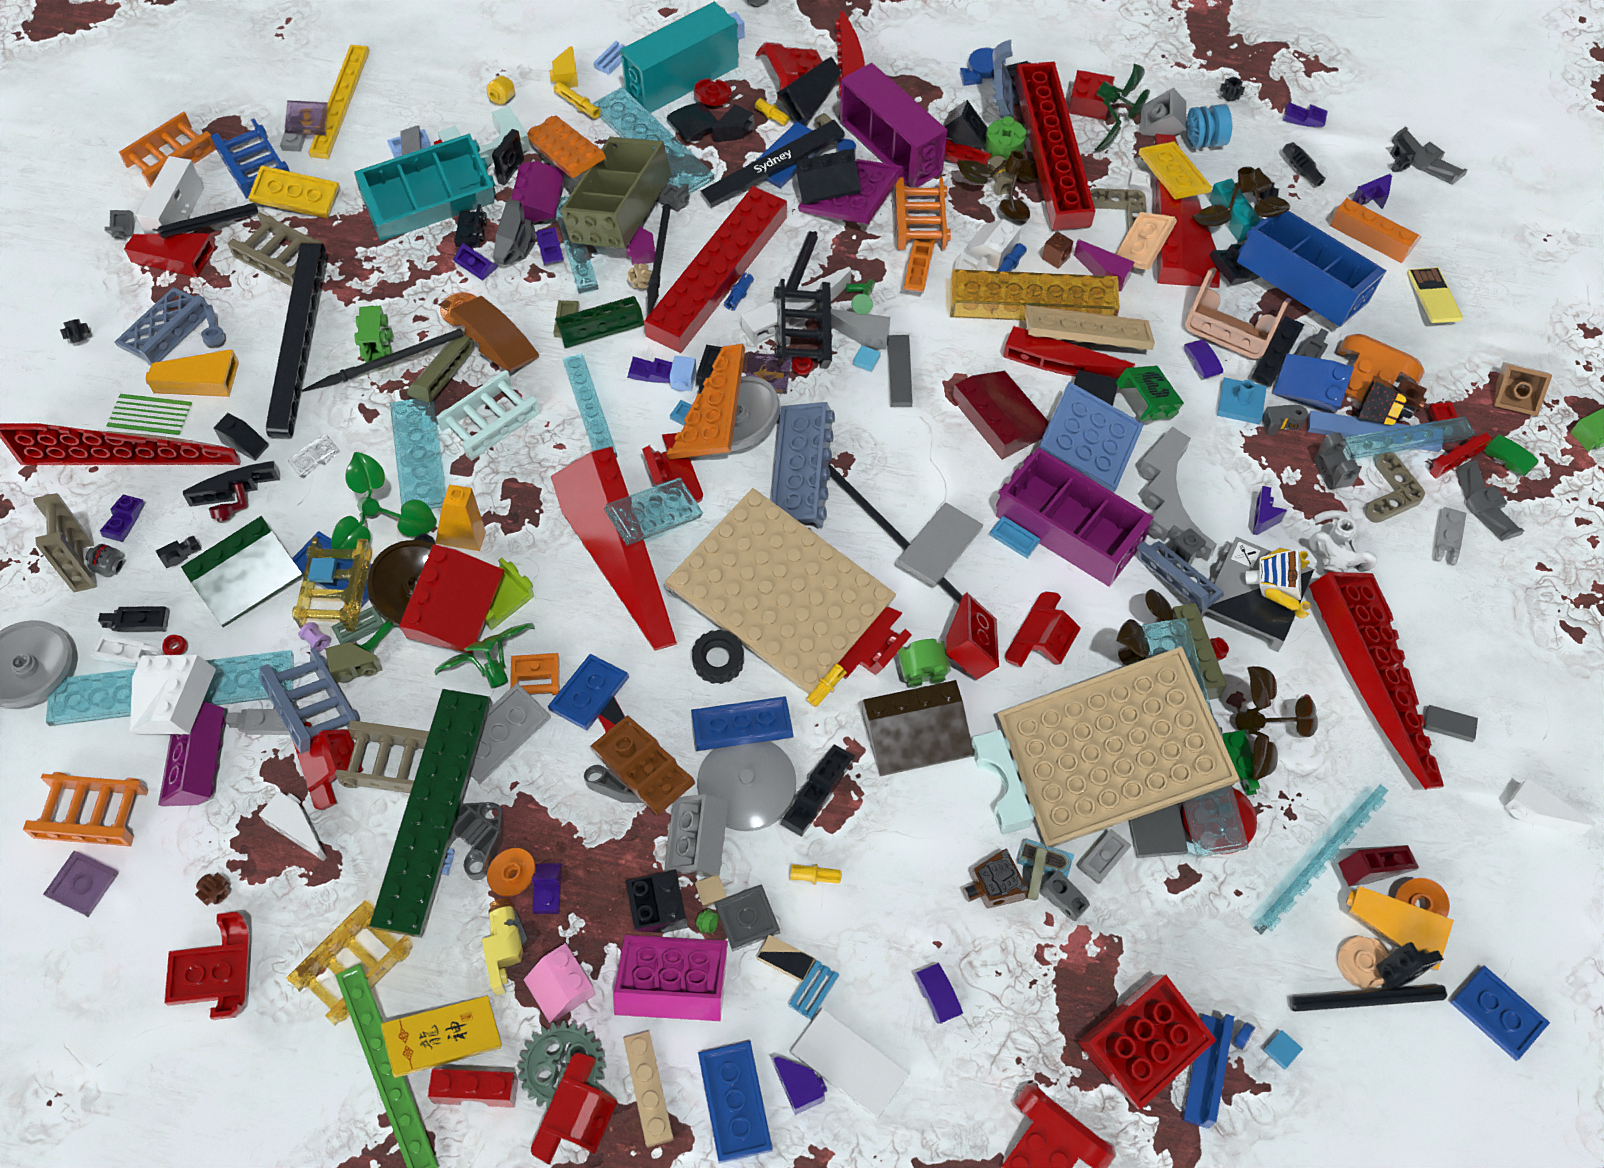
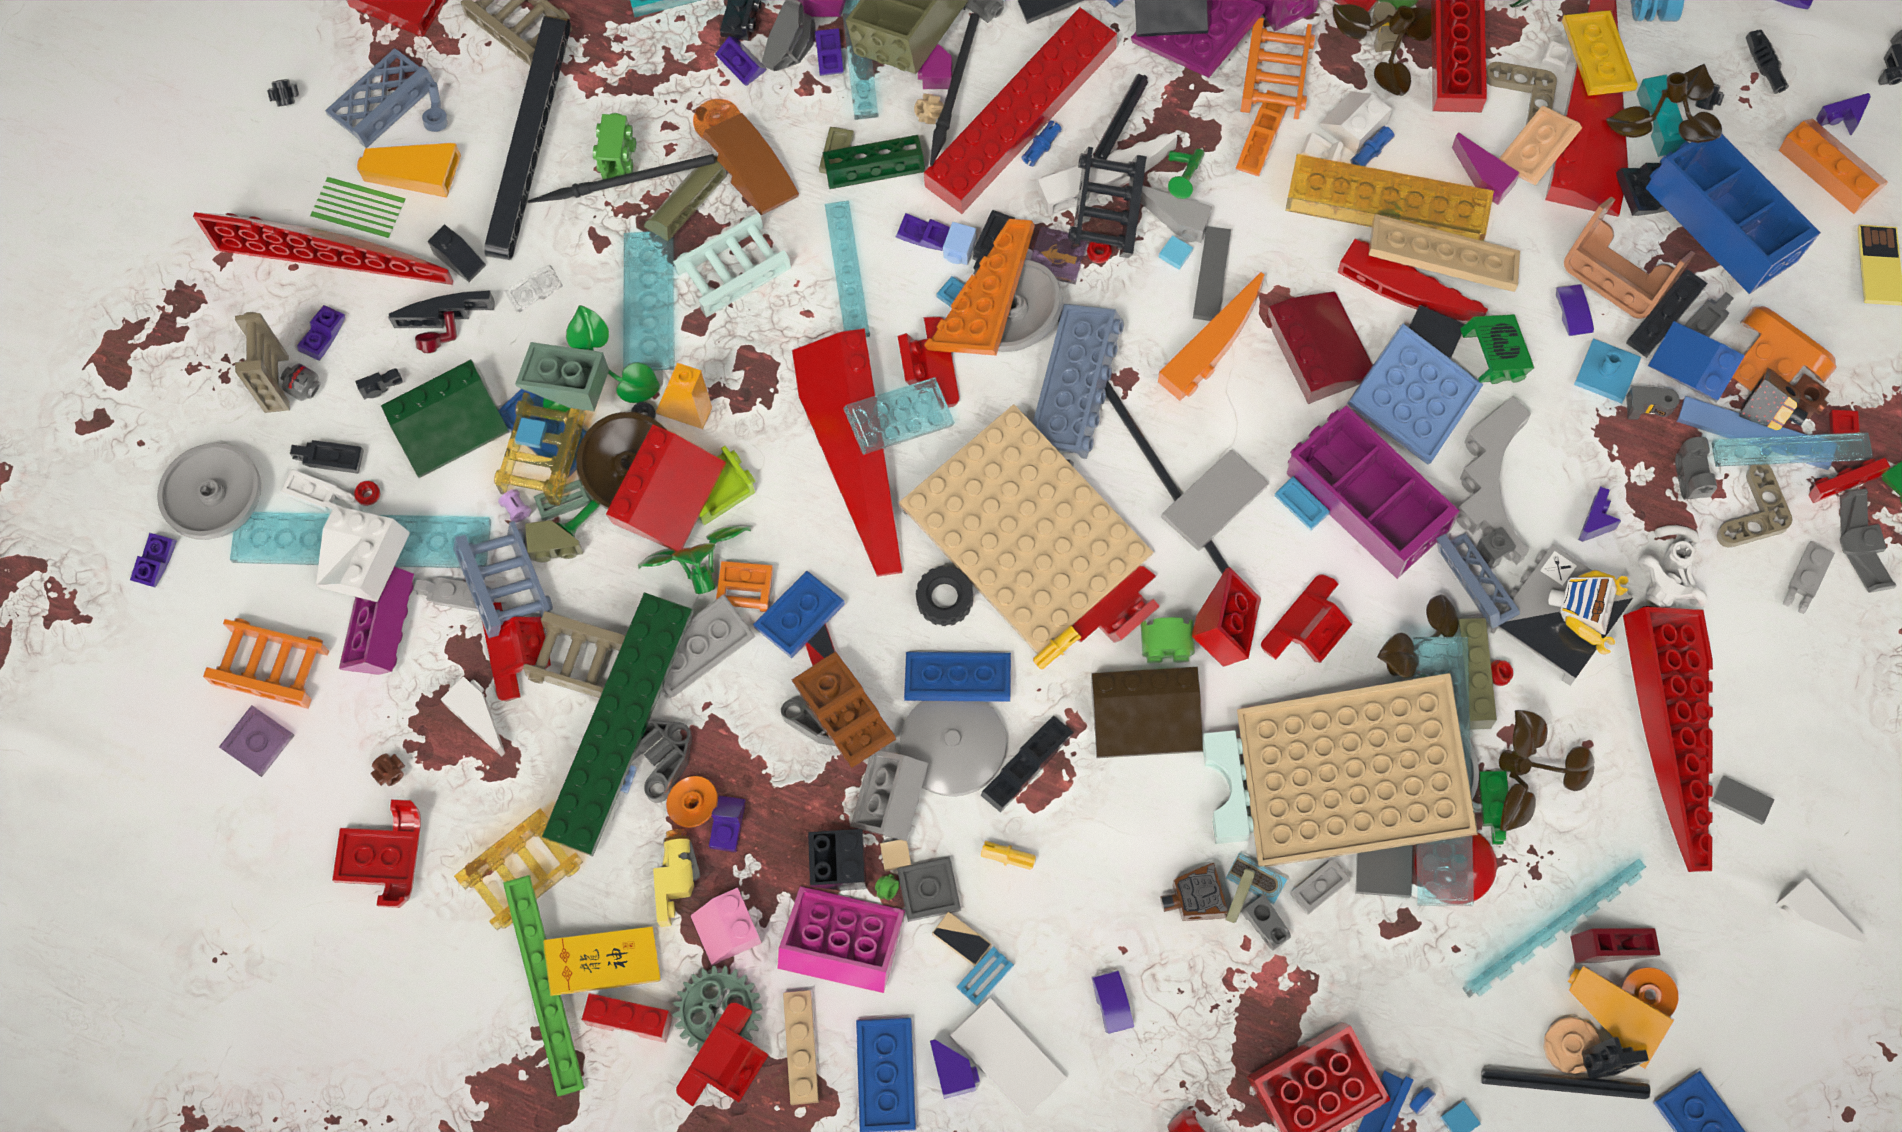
camera: 15 degrees right, 10 degrees up
copper brick [1042,231,1074,269] -> none
none -> sand green slope [515,342,609,412]
none -> orange slope [1158,272,1265,401]

